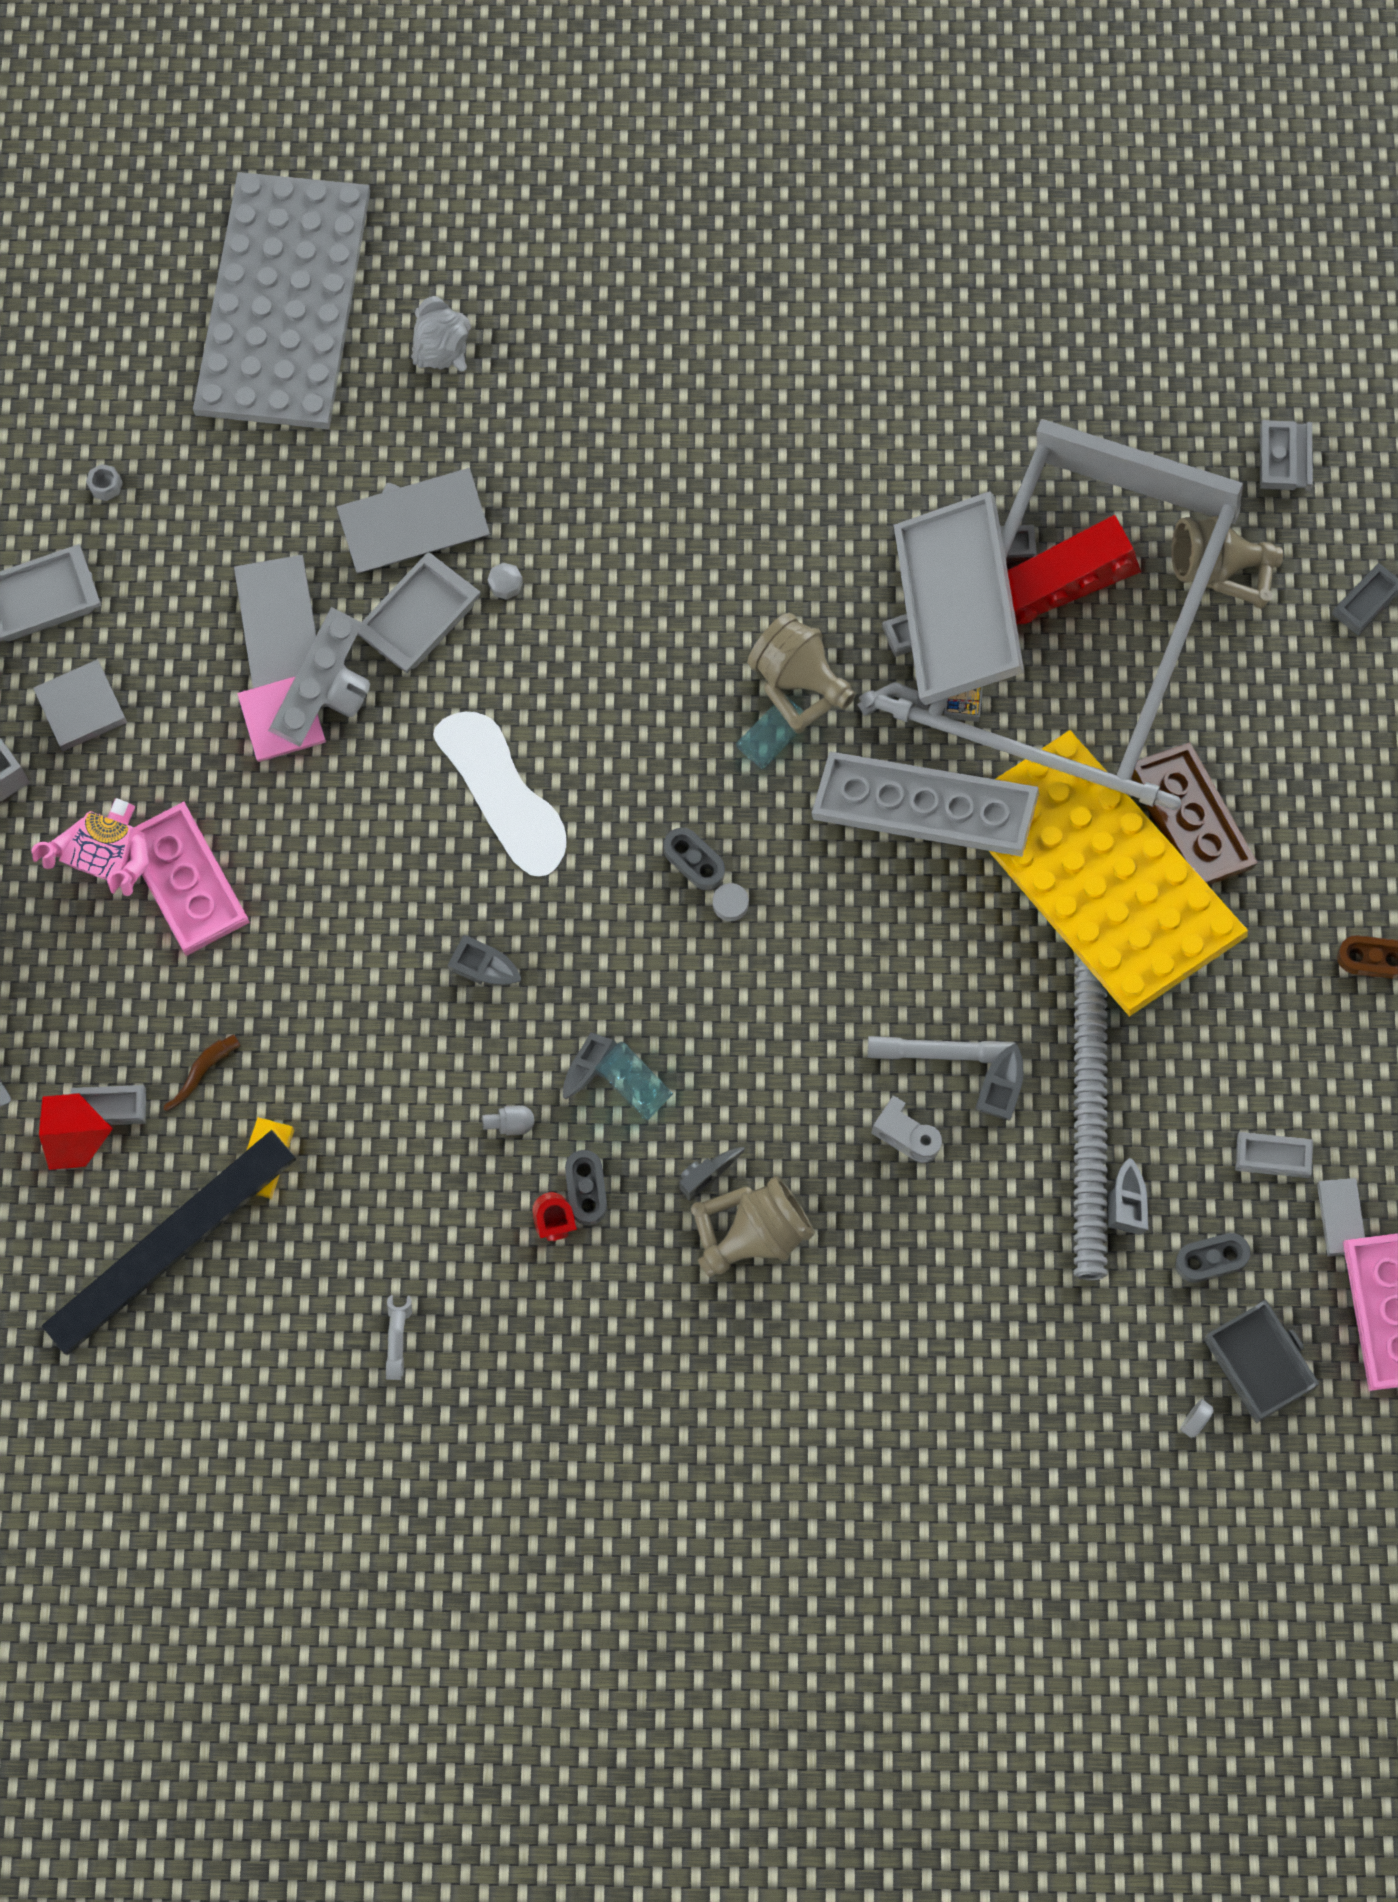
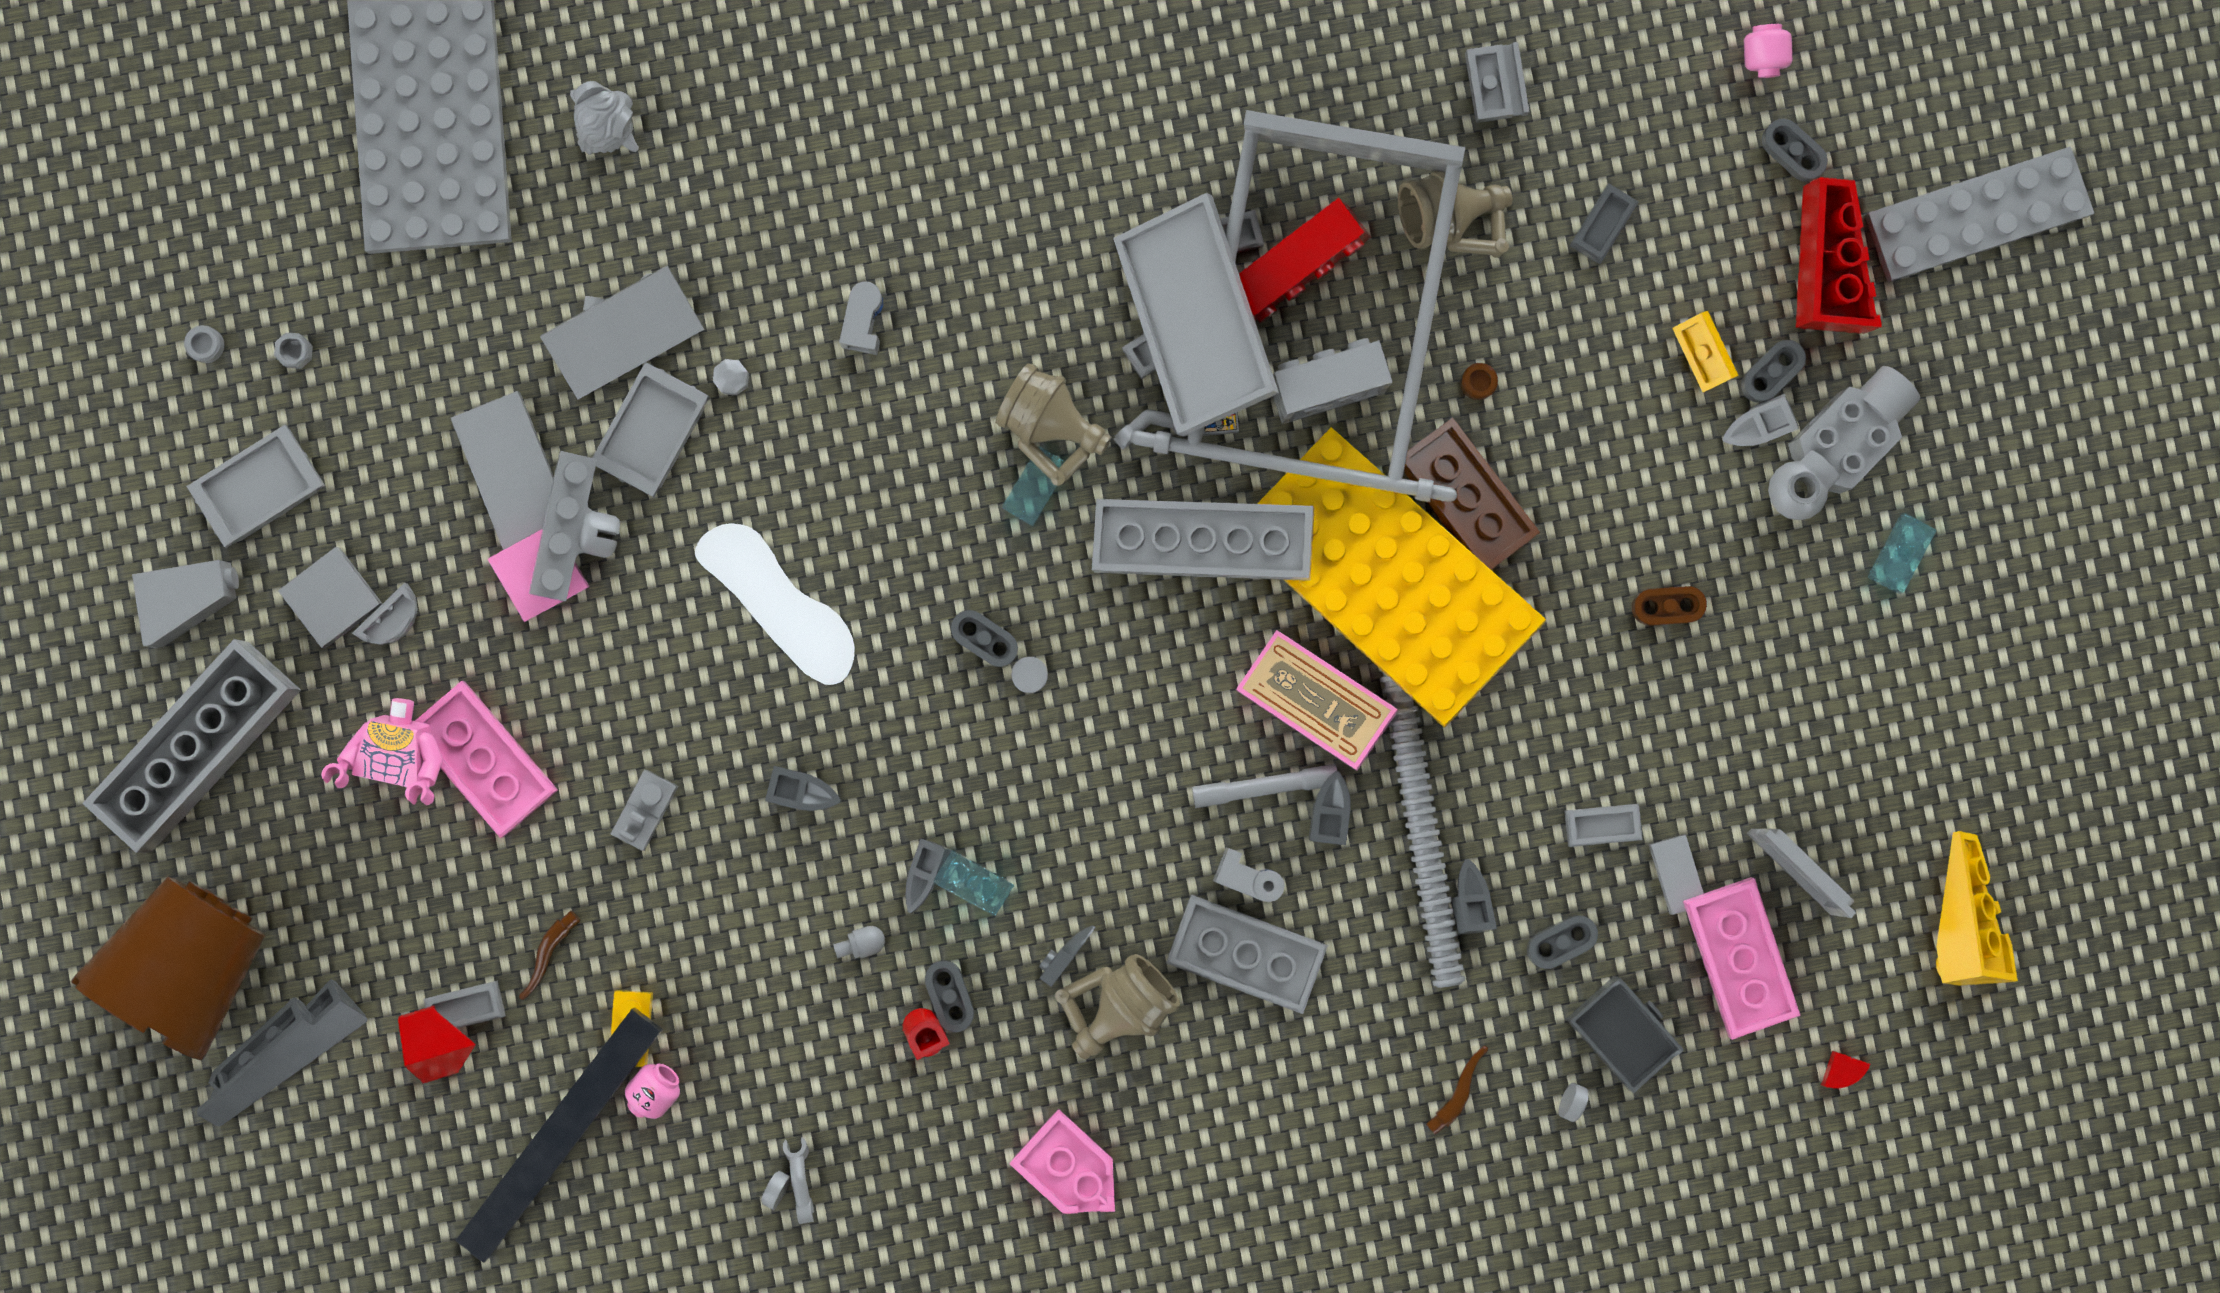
camera: 20 degrees left, 15 degrees up
none -> light grey tile [184,325,224,363]
none -> light grey tile [352,583,418,645]
none -> light grey plate [611,770,679,851]
none -> bright pink head [625,1063,680,1119]
none -> light grey tile [761,1171,791,1210]
none -> light grey leg [839,282,883,355]
none -> bright pink tile [1009,1109,1115,1214]
none -> light grey tile [1166,894,1328,1014]
none -> tile [1236,630,1398,771]
none -> light grey brick [1273,338,1392,425]
none -> reddish brown animal [1426,1046,1488,1135]
none -> reddish brown tile [1460,363,1498,400]

